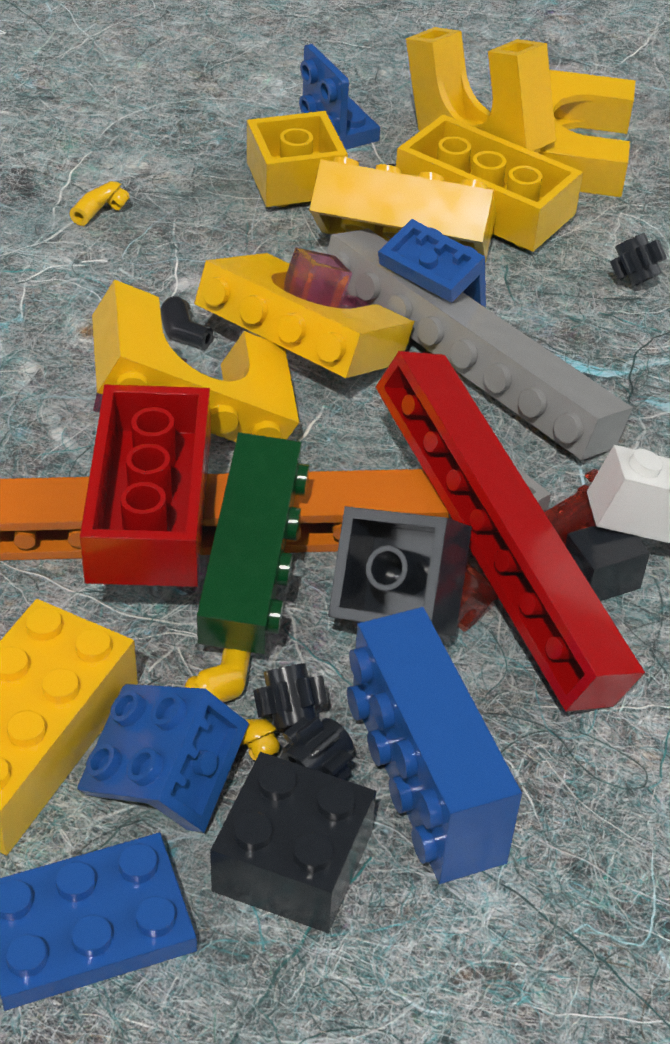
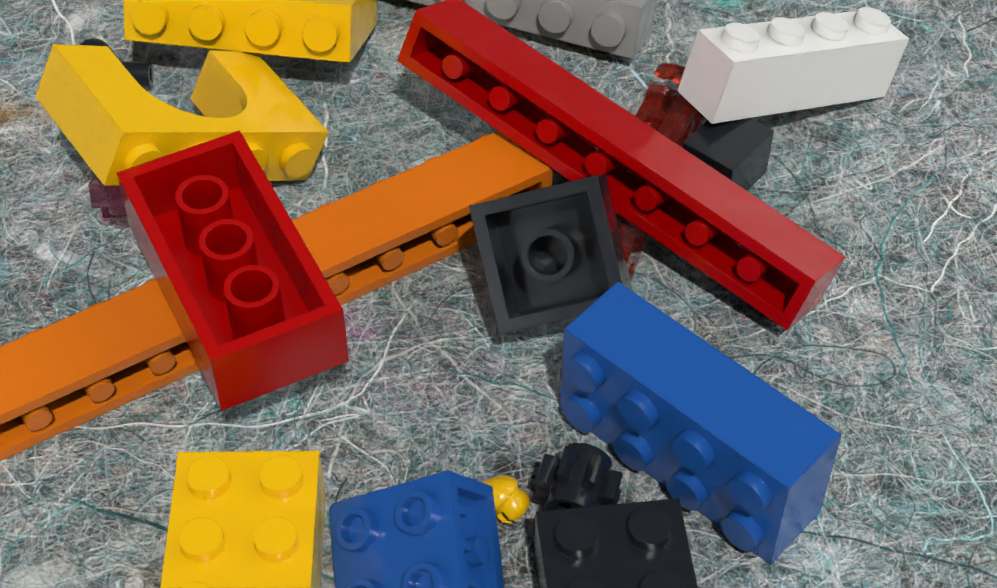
camera: 25 degrees left, 5 degrees up
yellow arm [184,648,251,703] -> none
dark green brick [197,432,310,654] -> none
black gear [253,663,328,729] -> none

